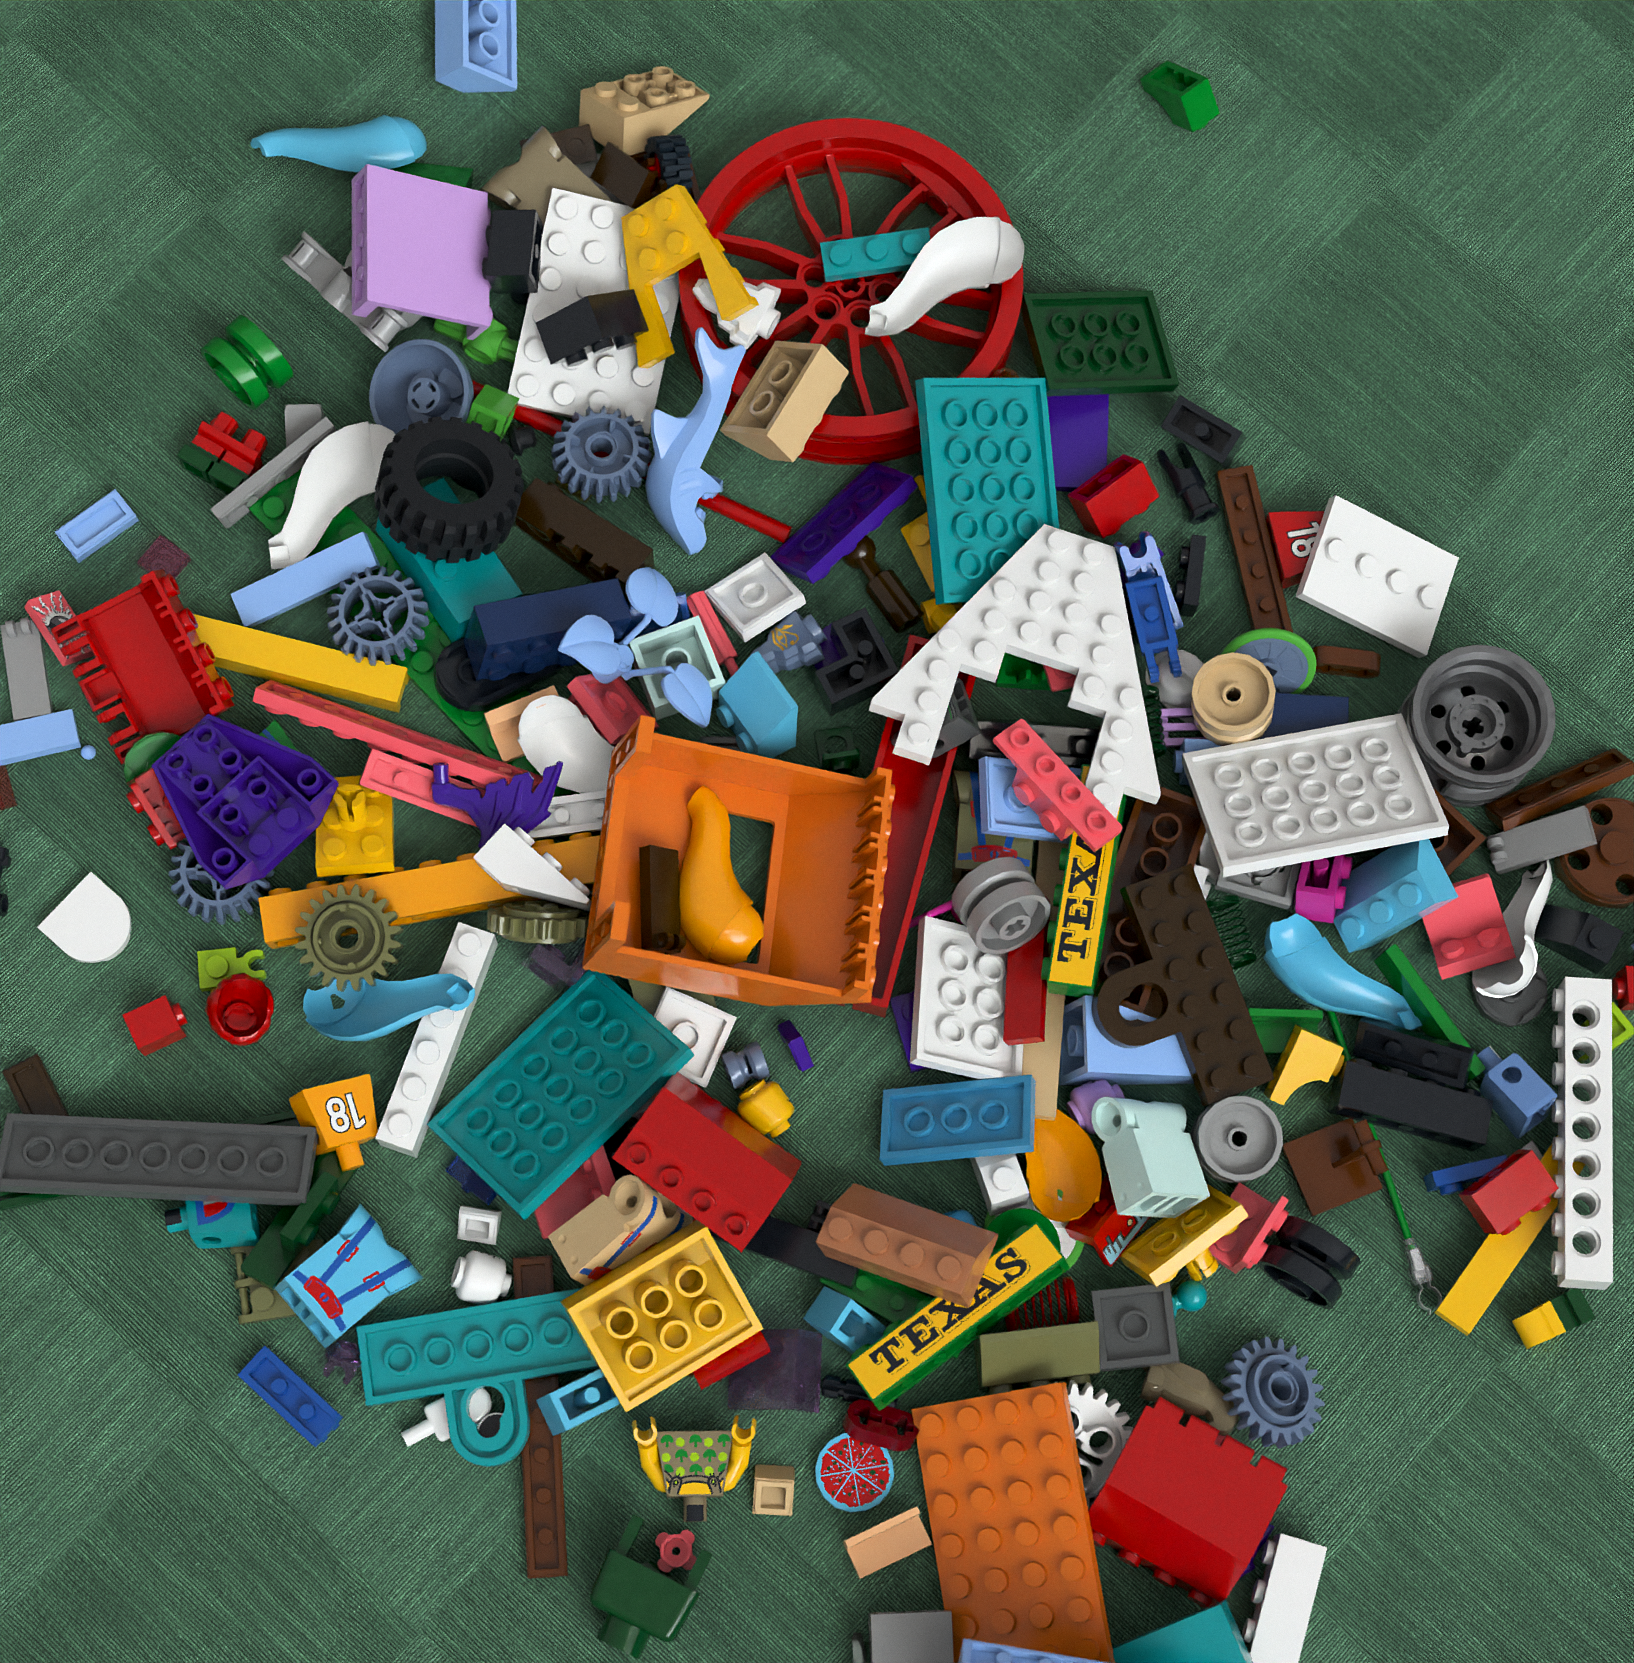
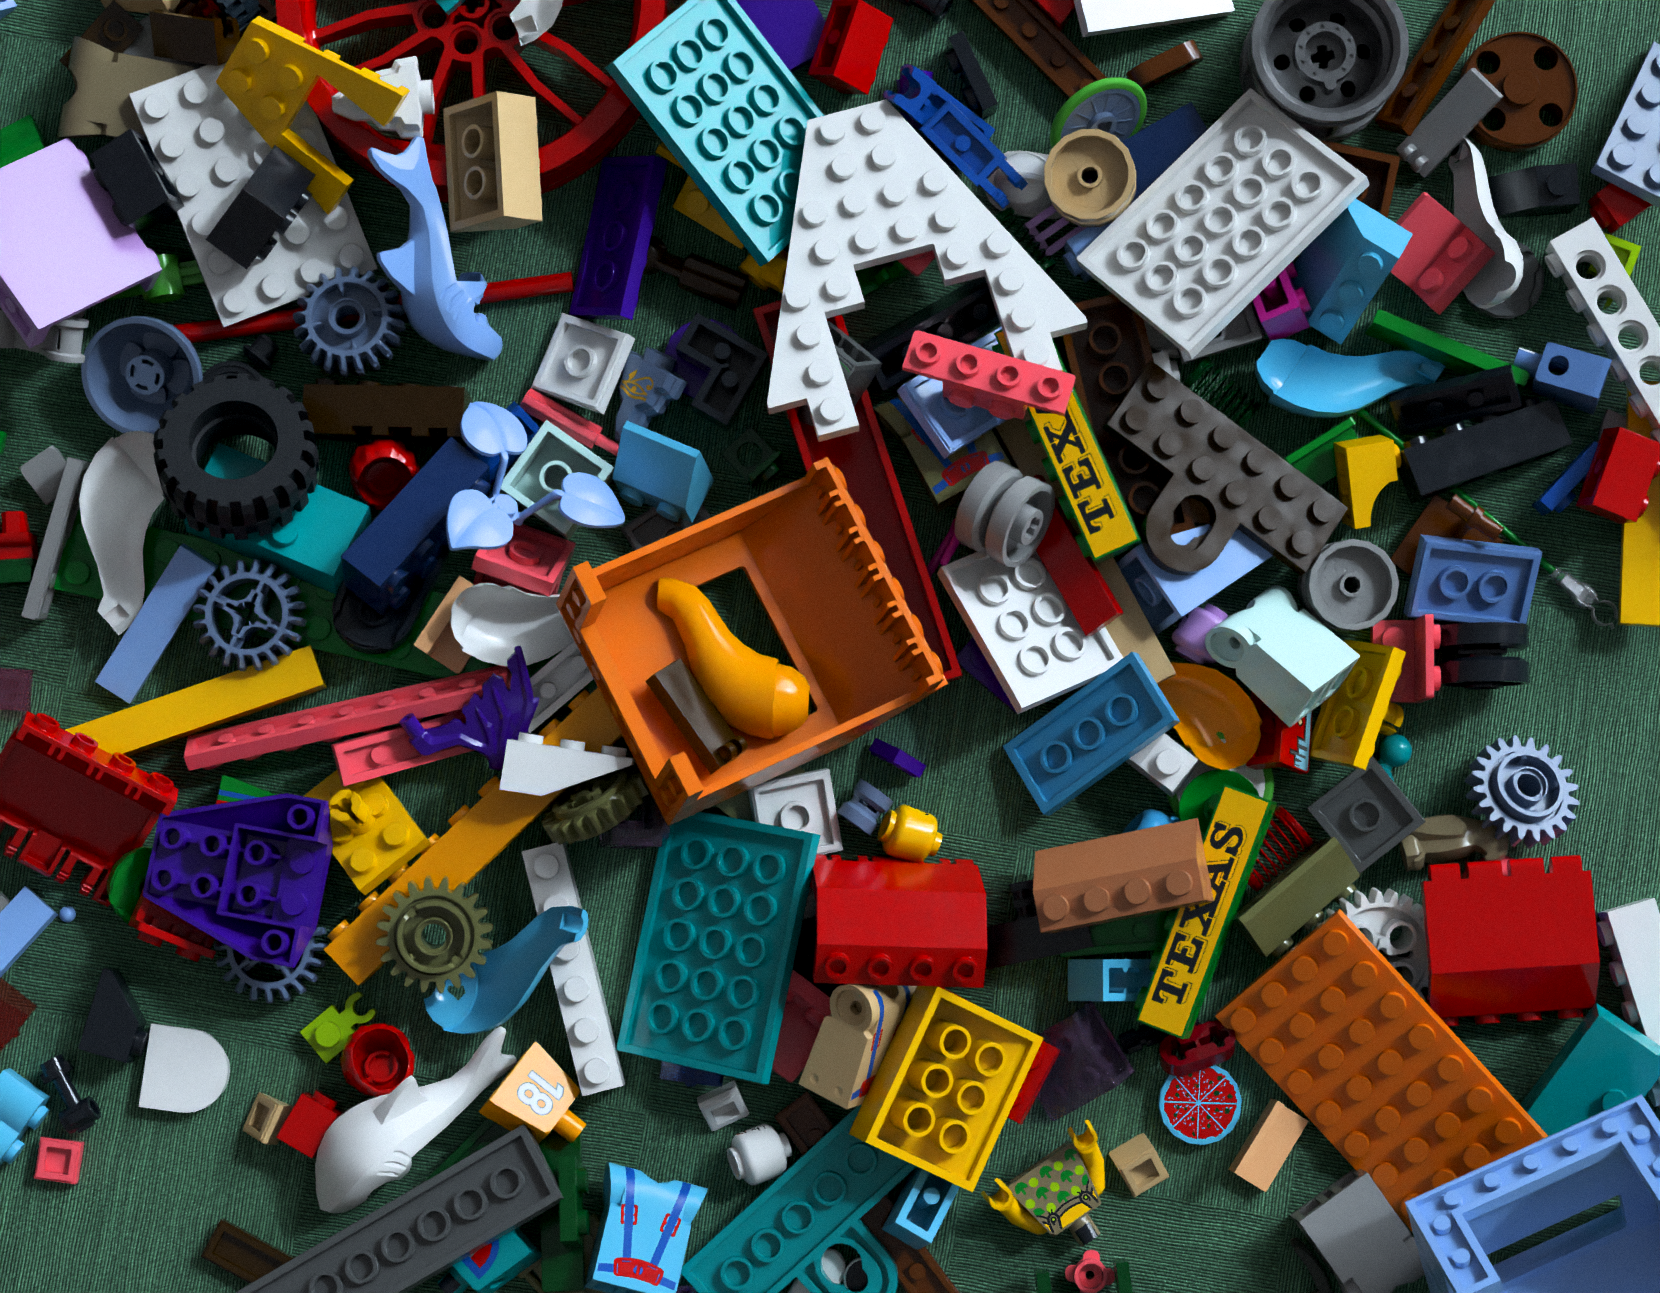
camera: 30 degrees left, 10 degrees up
bright green brick [466,384,520,442] -> none
none -> black slope [78,968,149,1063]
none -> tan slope [242,1092,294,1145]
none -> white piece [315,1026,517,1214]
none -> red hair [347,437,420,510]
none -> medium blue tile [1403,534,1543,624]

